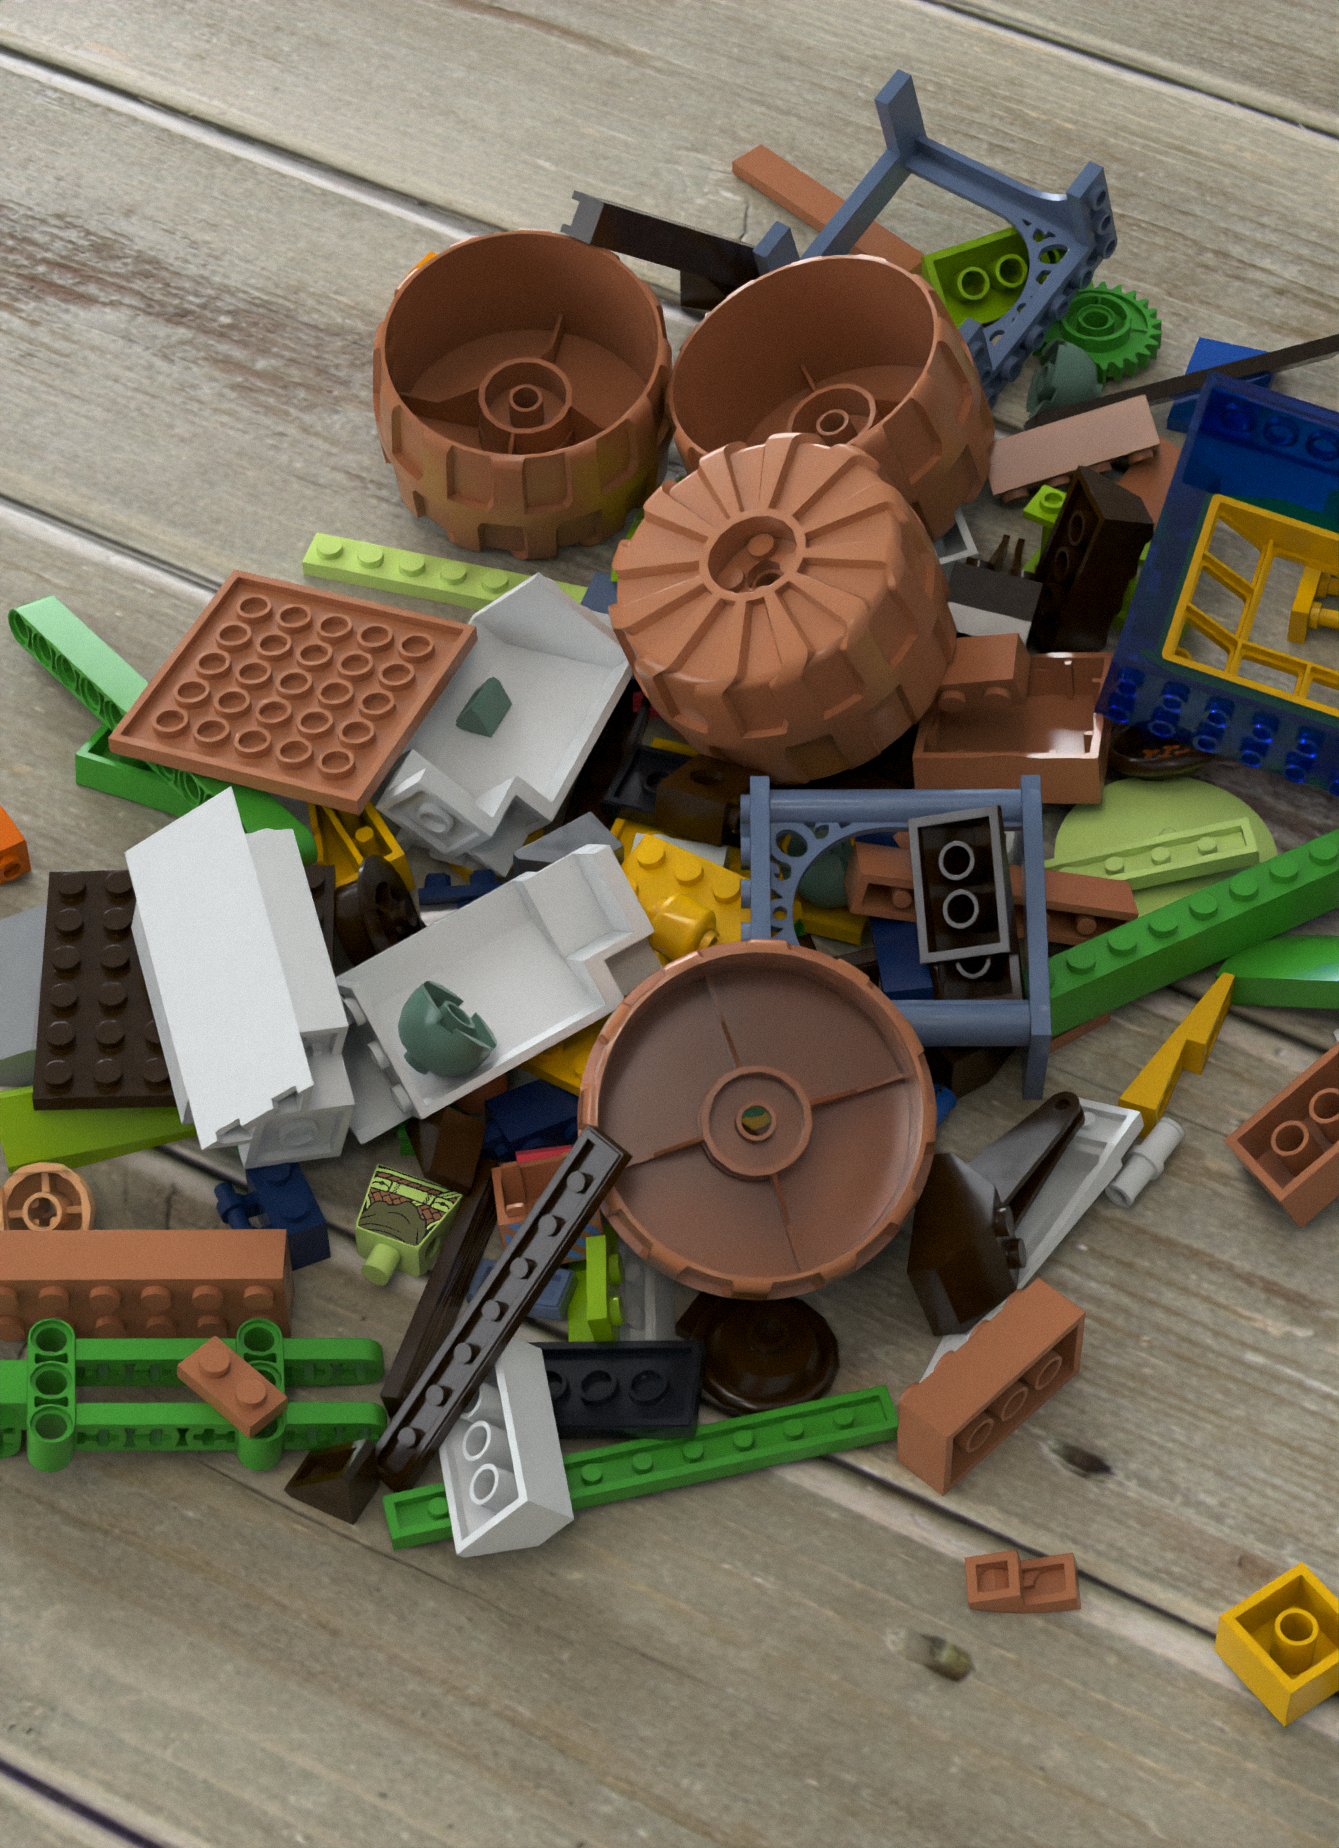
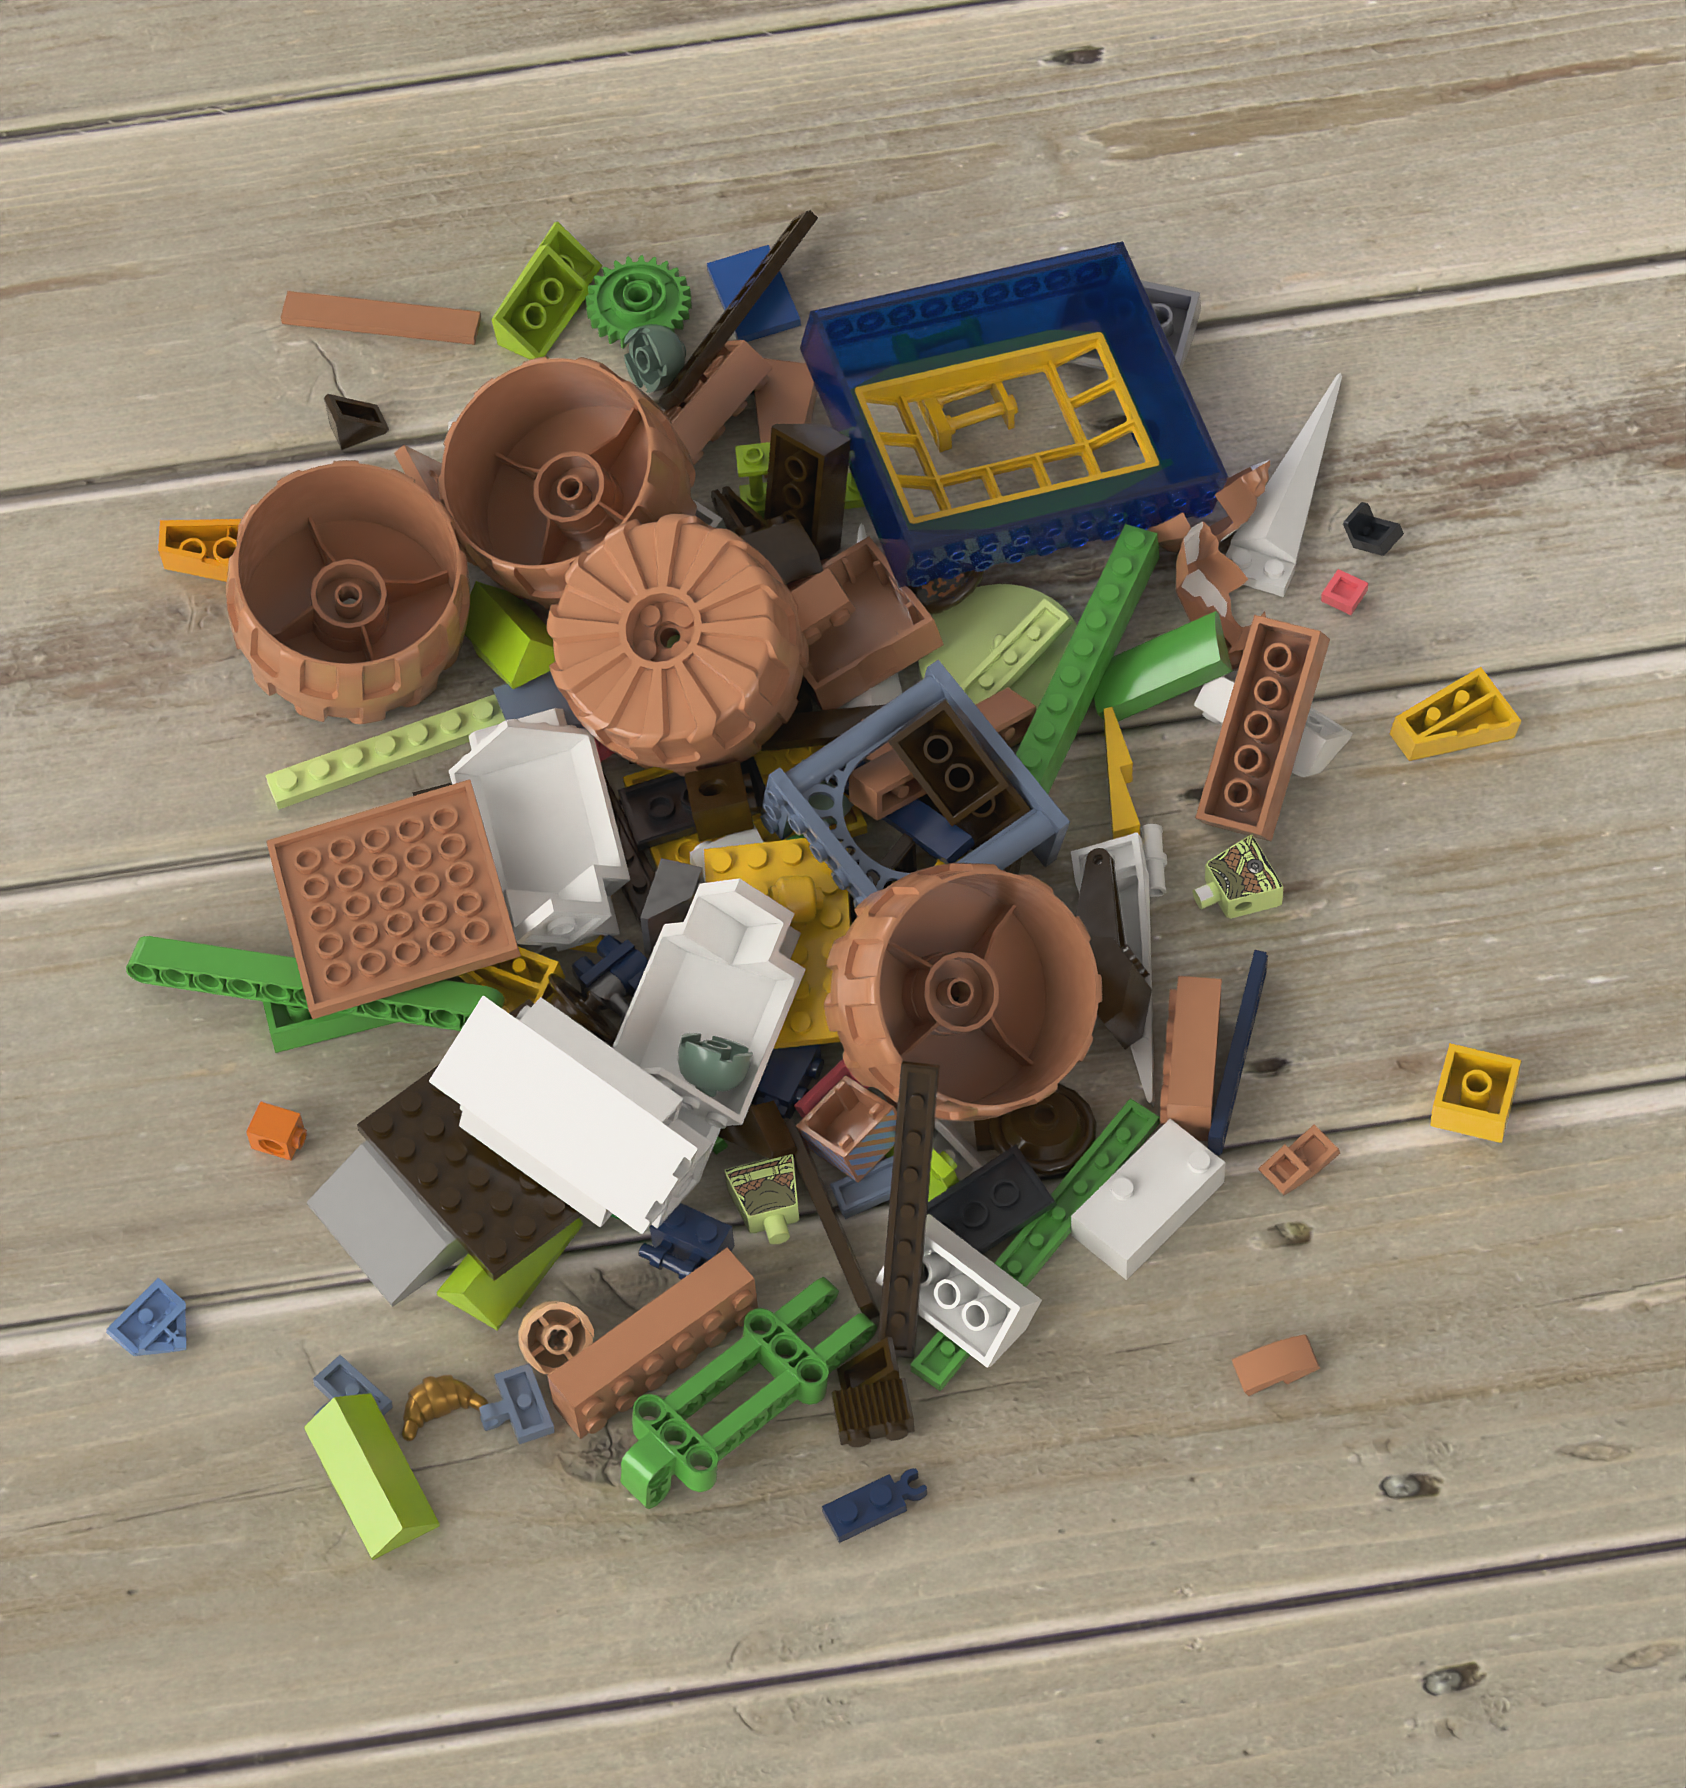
camera: 35 degrees left, 10 degrees up
nougat plate [177,1336,288,1439] -> none
sand green slope [455,676,512,738] -> none
dark brown tile [560,190,760,287] -> none
sand blue arch [752,69,1118,411] -> none
none -> dark blue plate [822,1468,927,1543]
none -> dark brown brick [831,1378,915,1447]
none -> white brick [1071,1119,1225,1280]
none -> torso [1193,835,1283,919]
none -> dark blue tile [1208,950,1268,1156]
none -> nougat slope [1232,1334,1320,1396]

